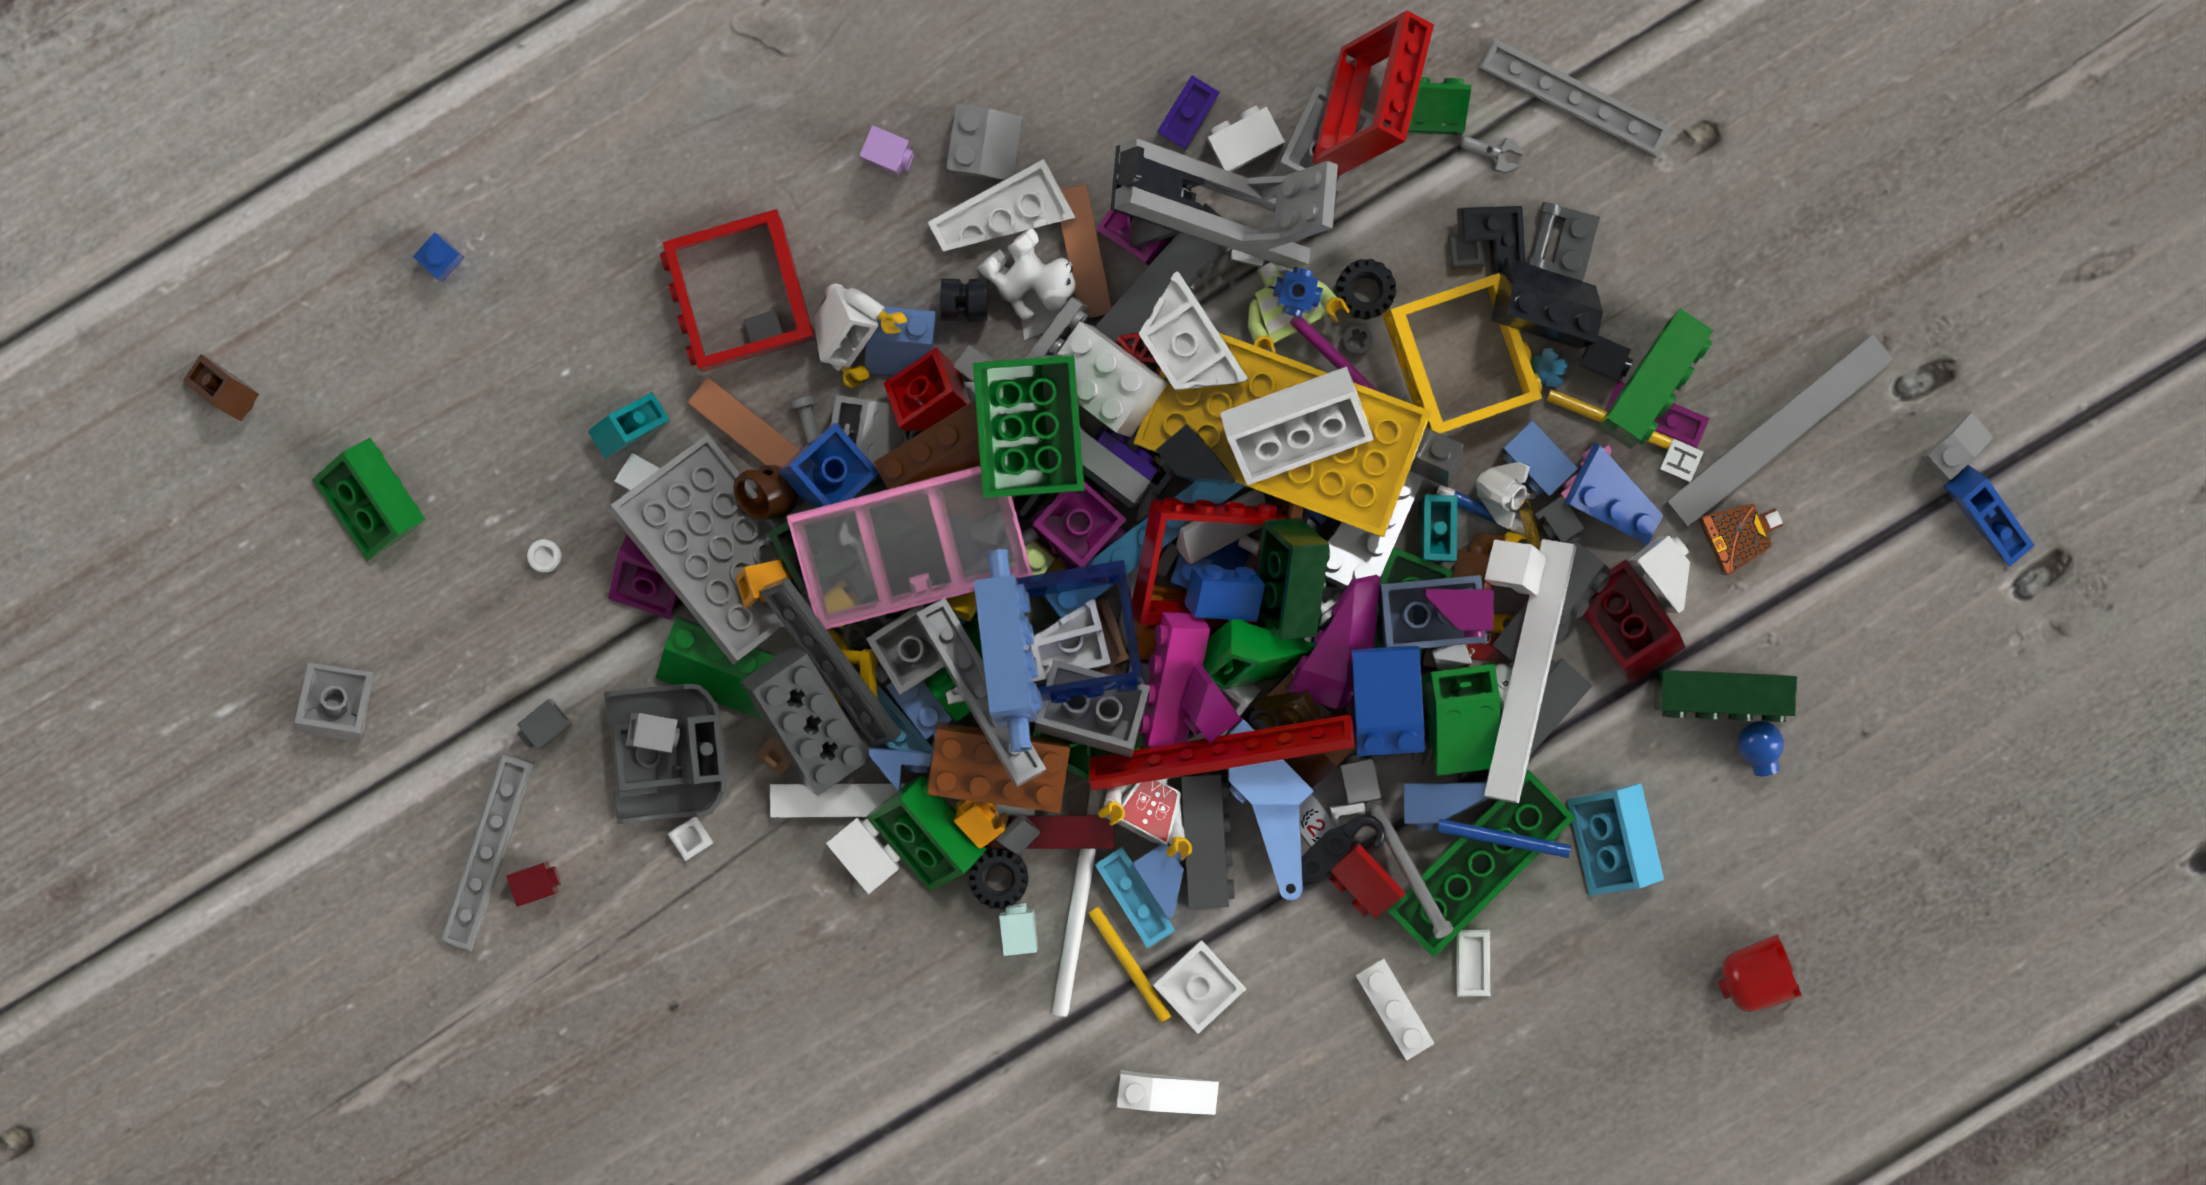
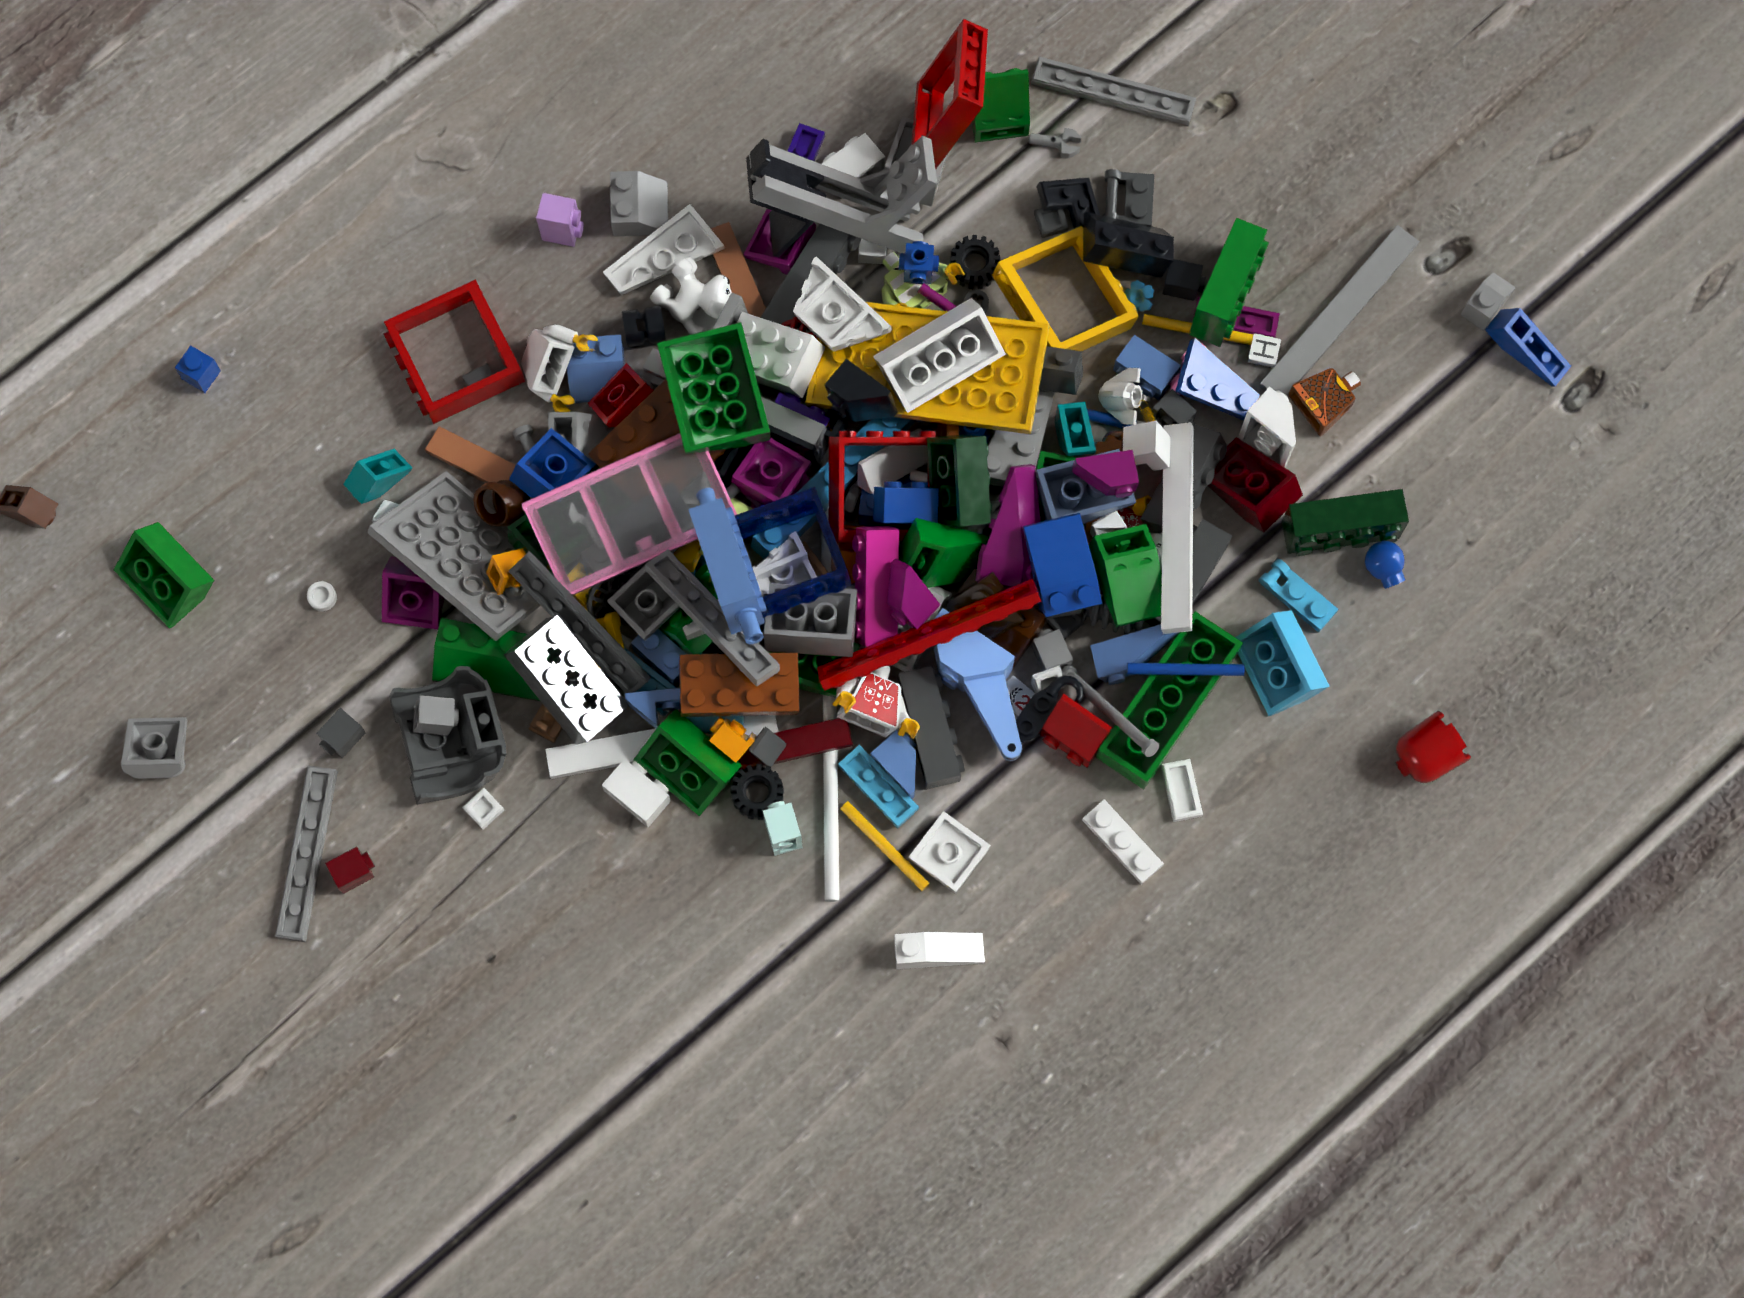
camera: 10 degrees left, 15 degrees down
none -> medium azure plate [1258,558,1339,633]

